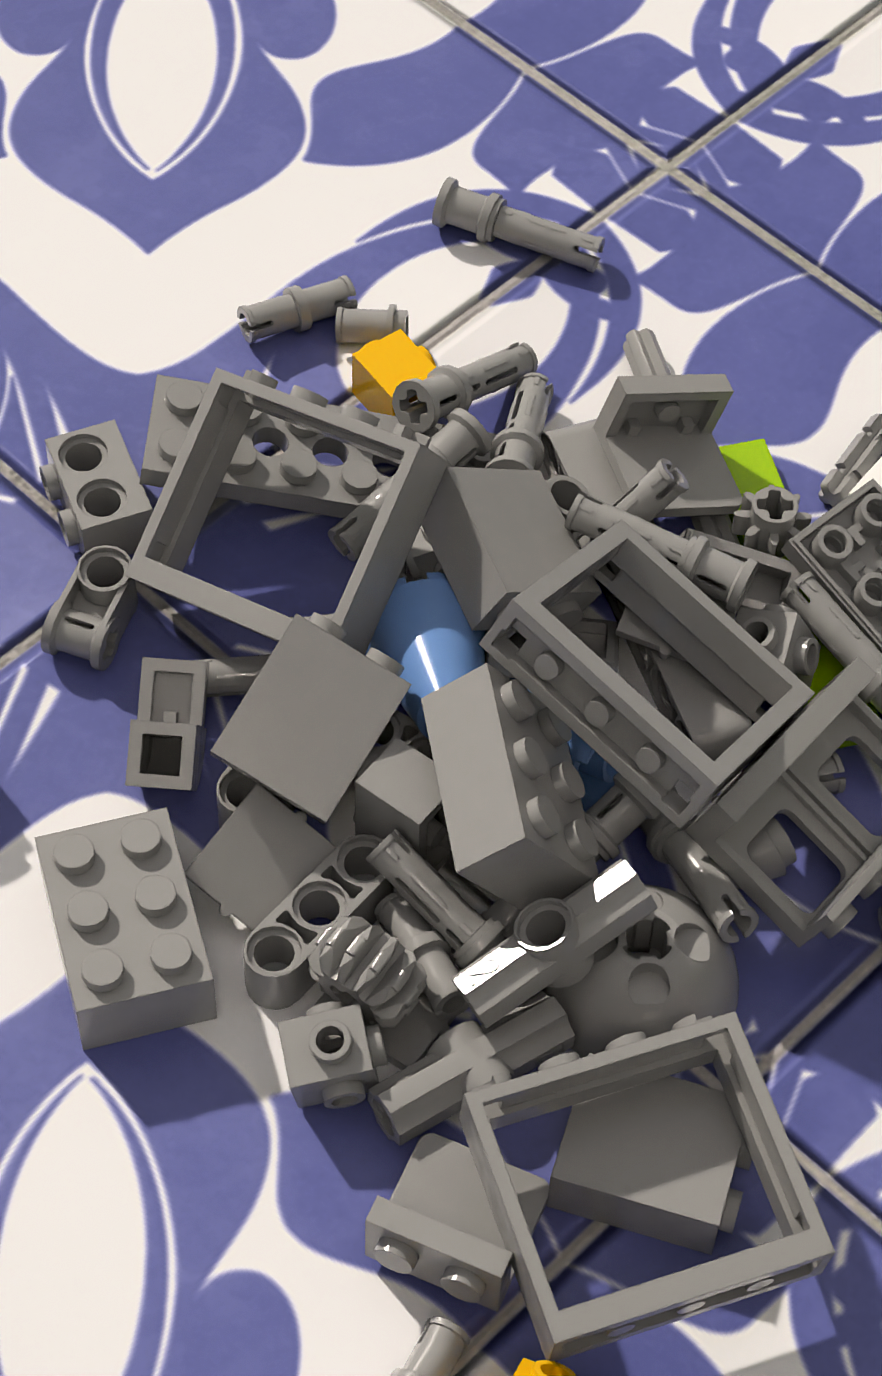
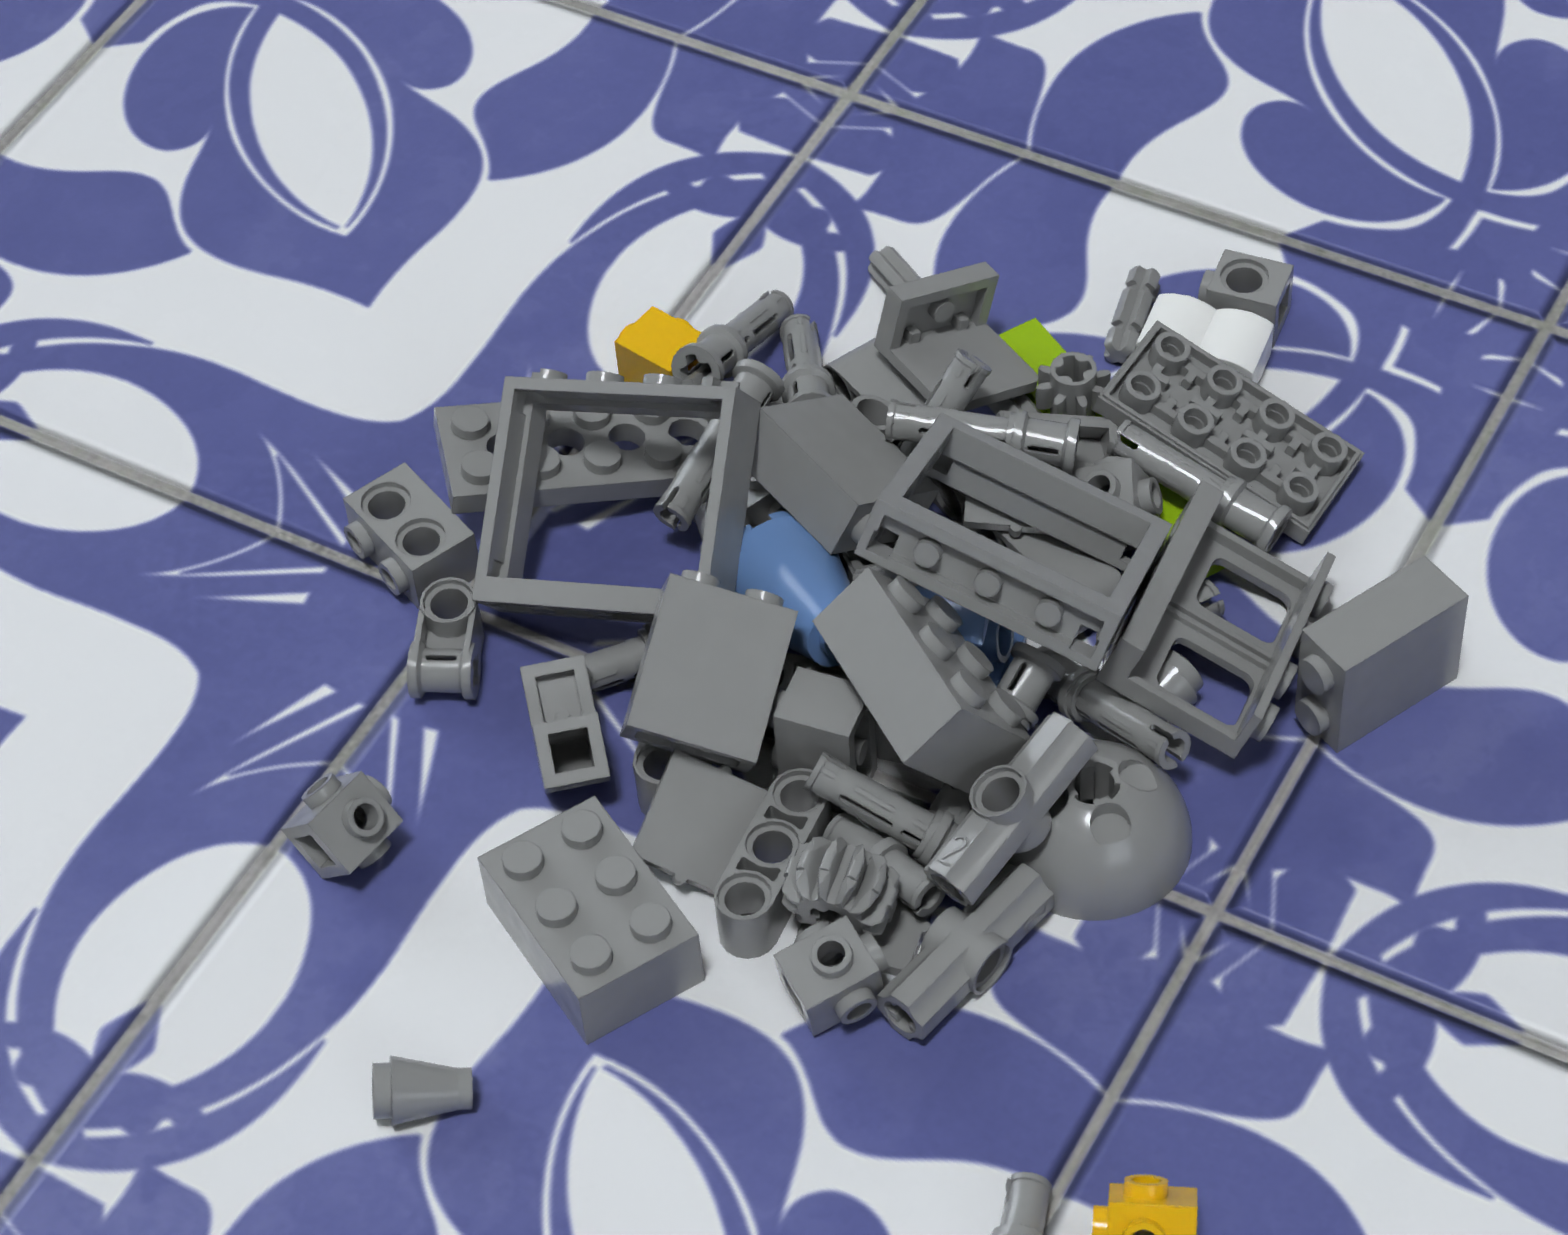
camera: 10 degrees left, 5 degrees down
light grey pin [237,275,358,343] -> none
light grey pin [335,304,409,344] -> none
light grey bracket [365,1133,549,1312] -> none
light grey pin [432,177,605,273] -> none
light grey window [459,1011,835,1362] -> none
light grey brick [547,1053,752,1255] -> none

